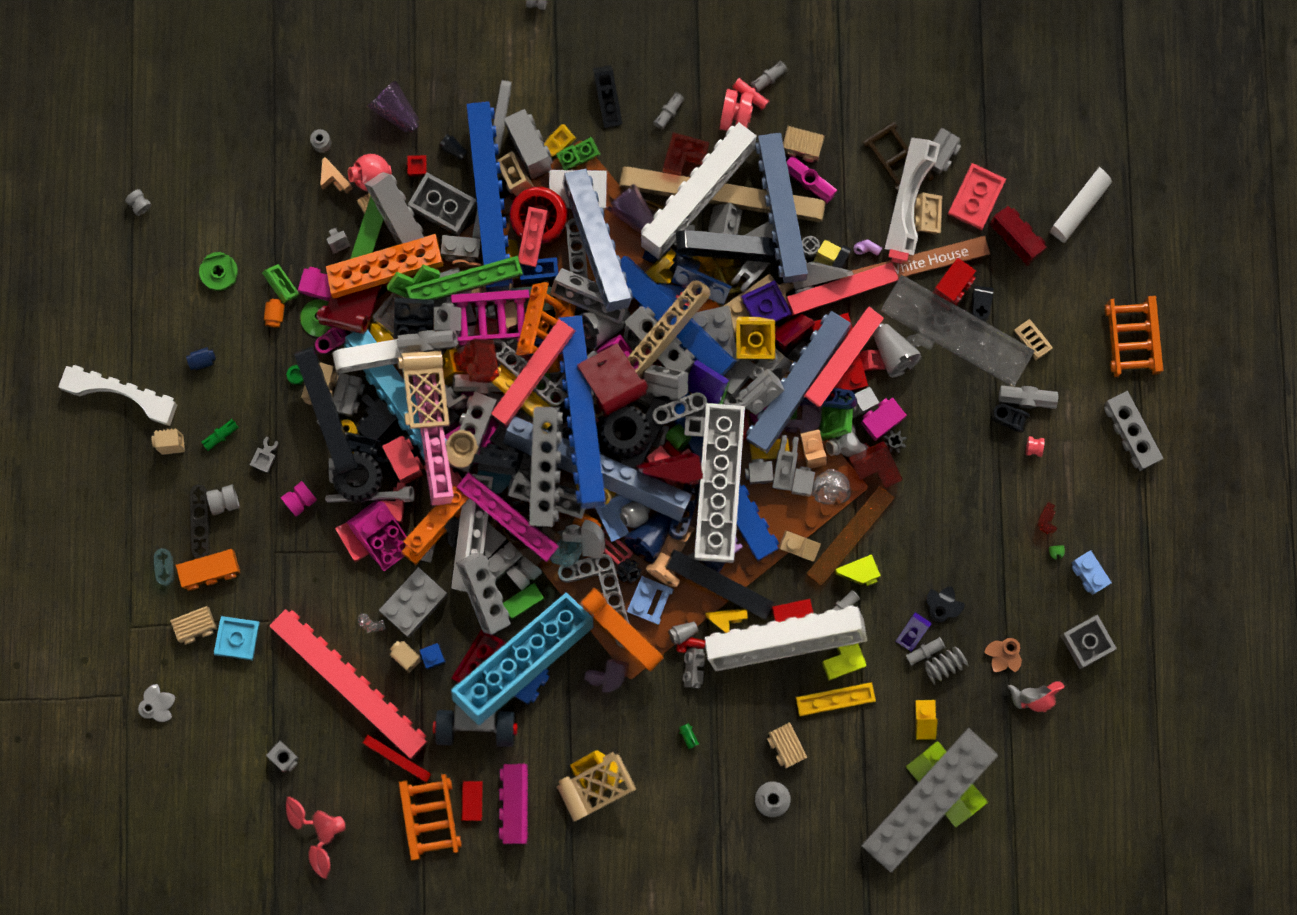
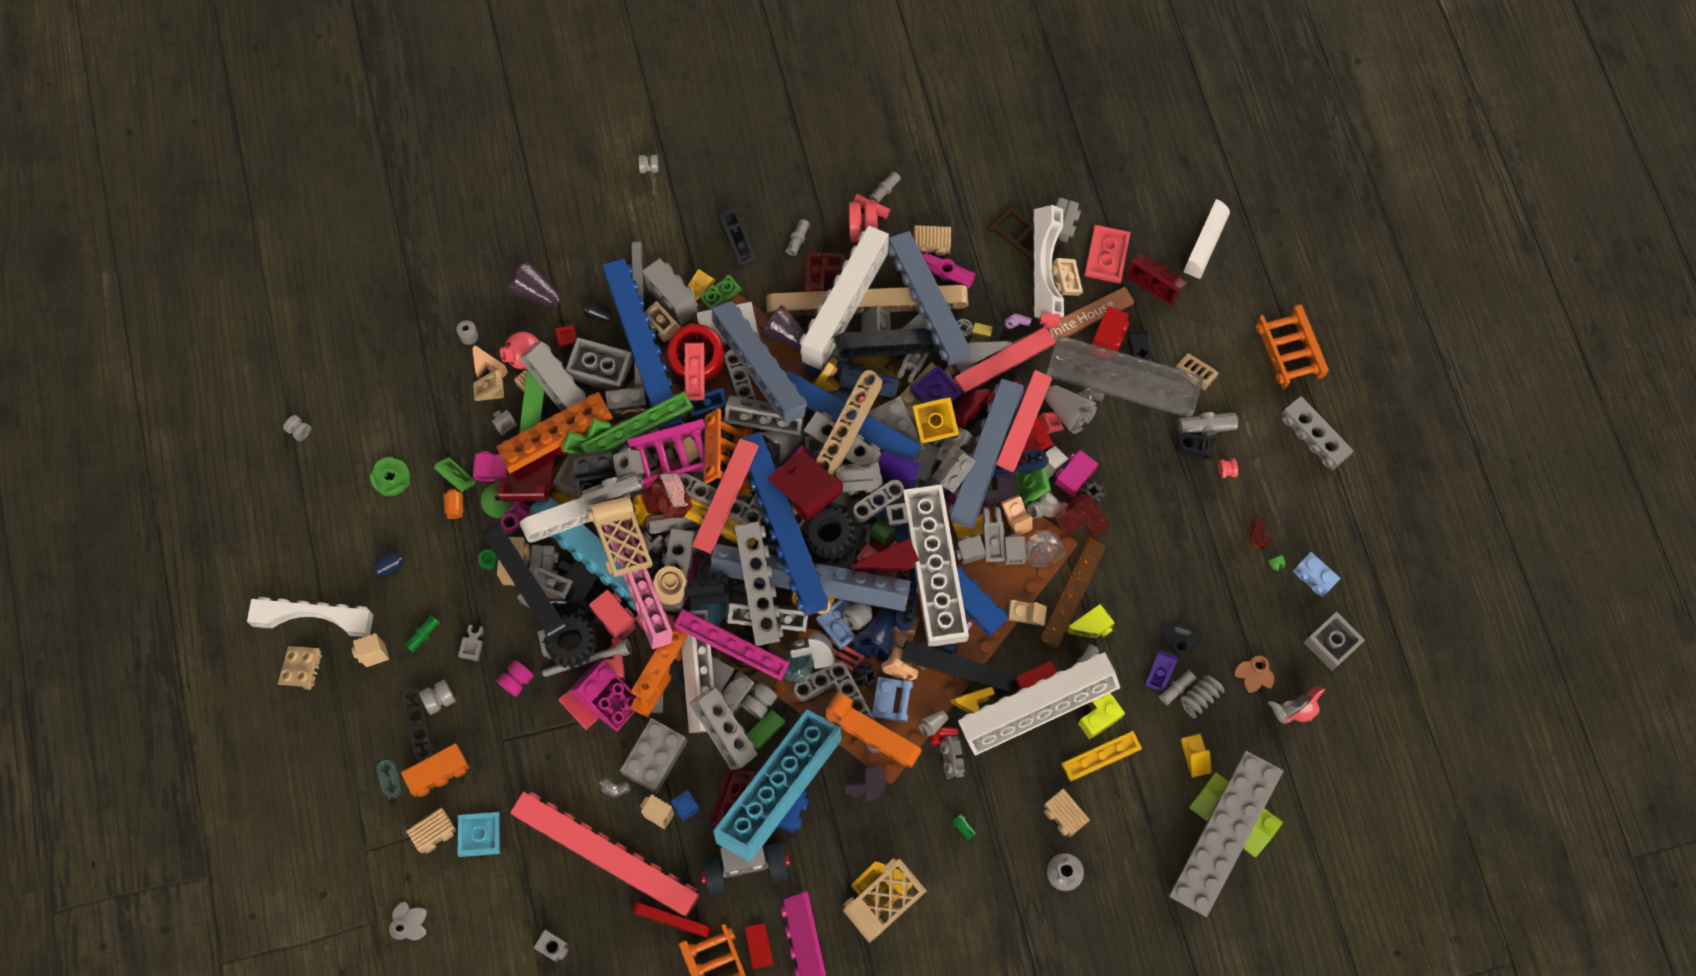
camera: 15 degrees left, 10 degrees down
none -> tan hinge [278,646,322,690]
none -> tan slope [473,370,504,401]
none -> light grey slope [533,567,573,599]

